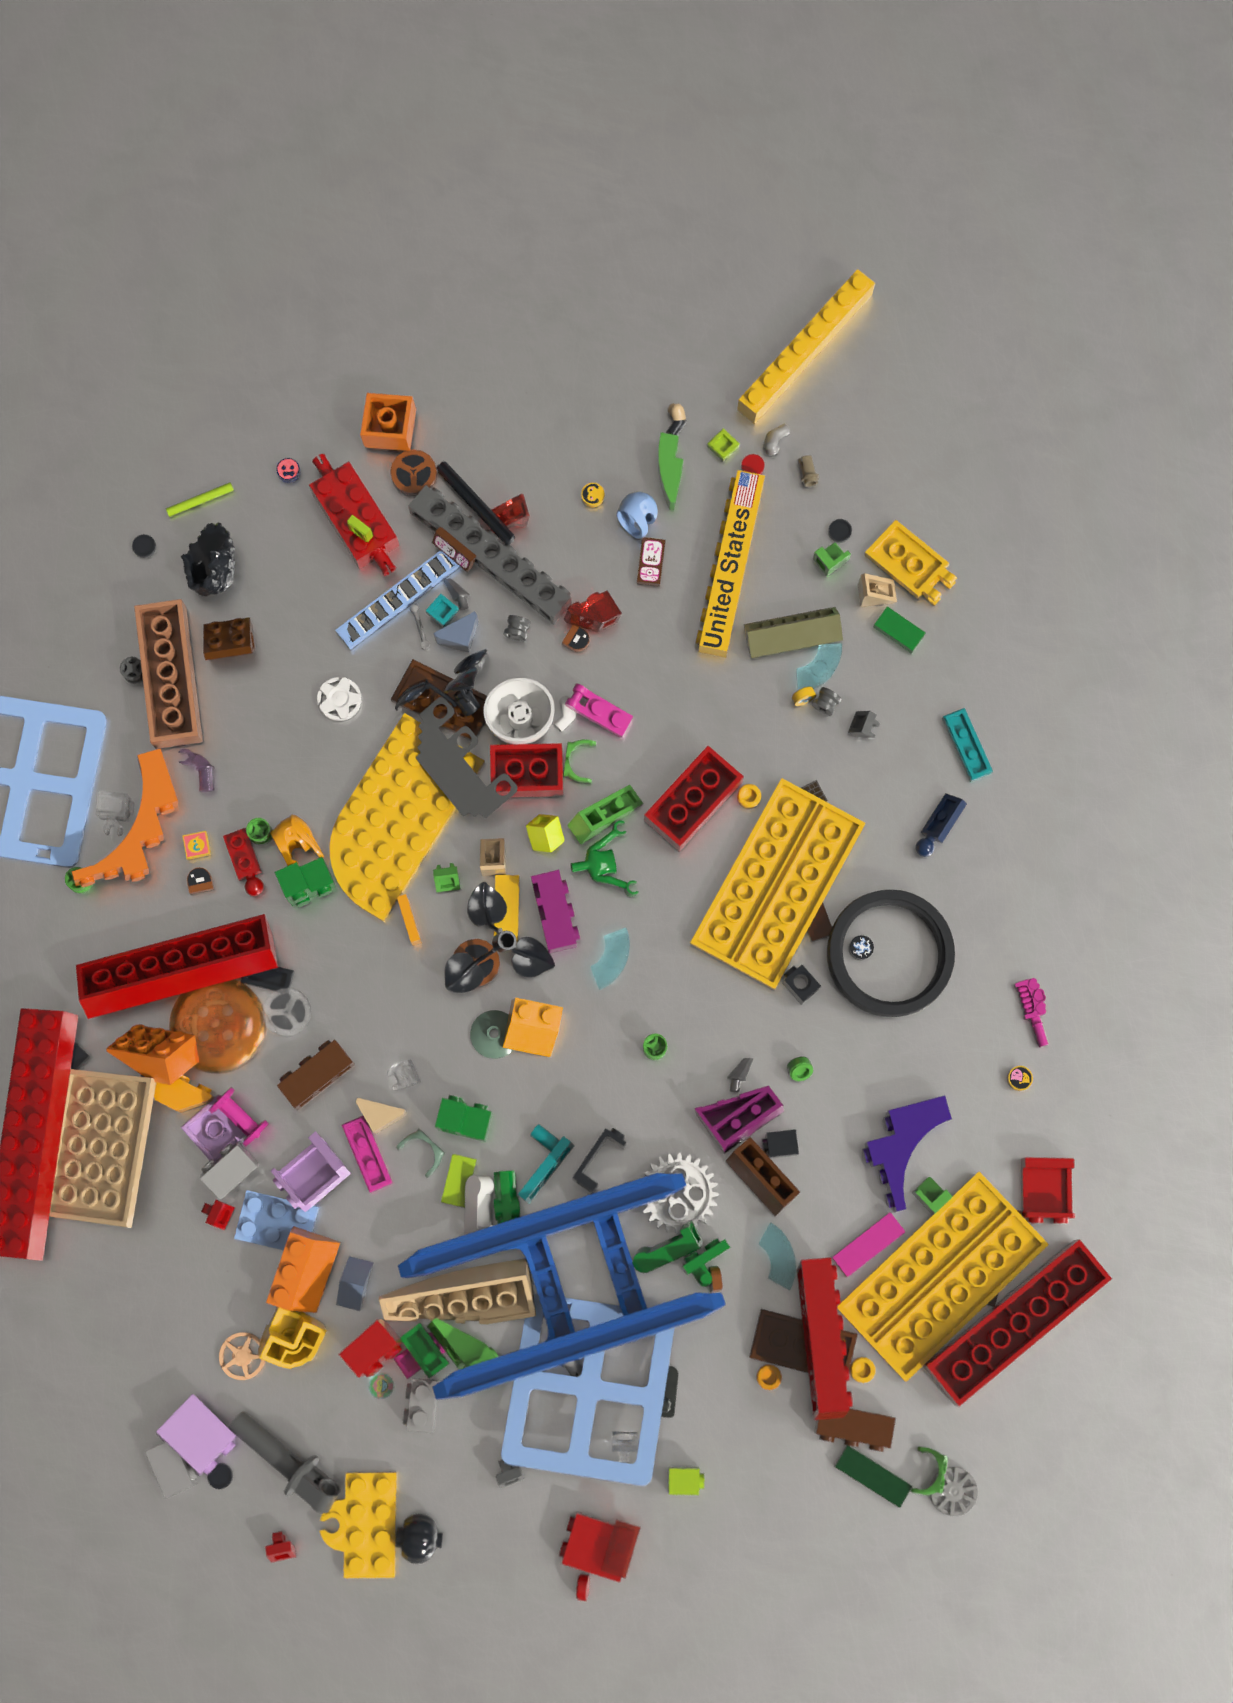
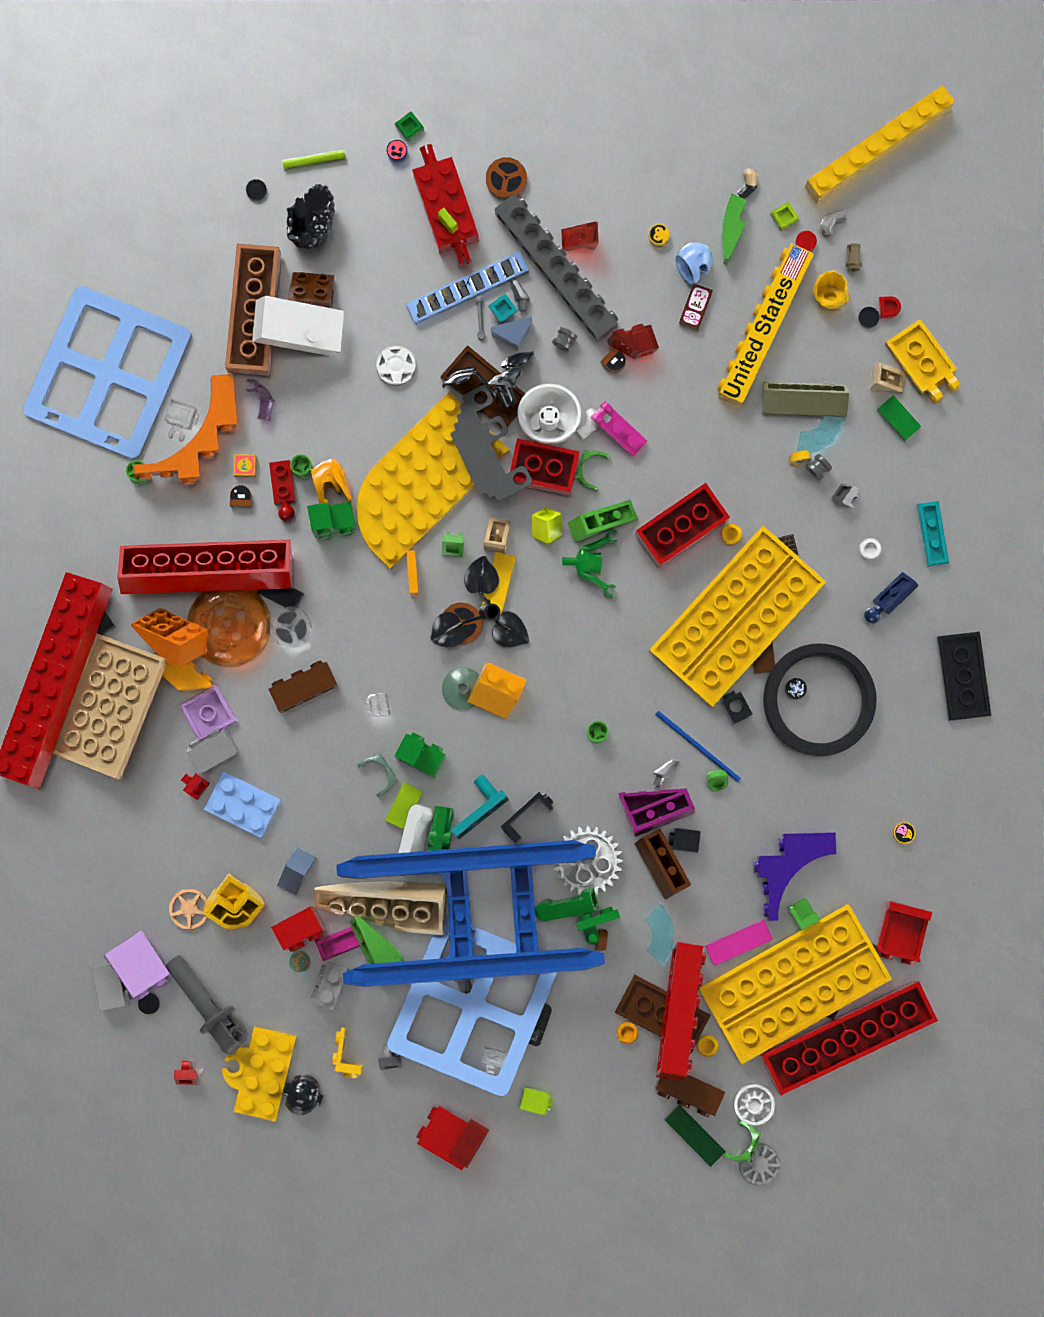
camera: 15 degrees right, 5 degrees up
dark grey wheel [120,657,143,684] -> none
dark pink hose [208,1087,269,1147] -> none
orange slope [266,1226,341,1313] -> none
lavender panel [271,1131,351,1212] -> none
dark pink tile [342,1116,393,1193] -> none
tan slope [356,1098,407,1134] -> none
orange brick [360,393,416,451] -> none
green tile [400,1323,450,1379] -> none
reddish brown tile [432,527,476,572] -> none
black axle [436,461,515,545] -> none
magenta wedge [531,870,580,954] -> none
red tile [576,1574,590,1602] -> none
clear light blue tile [590,928,630,990] -> none
bright green panel [813,543,851,577] -> none
dark pink piece [1014,978,1049,1047] -> none
none -> white brick [252,296,344,356]
none -> yellow bracket [332,1027,363,1078]
none -> green tile [395,111,424,142]
none -> blue axle [655,710,741,782]
none -> white wheel [734,1084,775,1125]
none -> yellow hair [813,270,850,309]
none -> white tile [859,538,881,560]
none -> red tile [878,296,901,319]
none -> black tile [937,631,992,721]

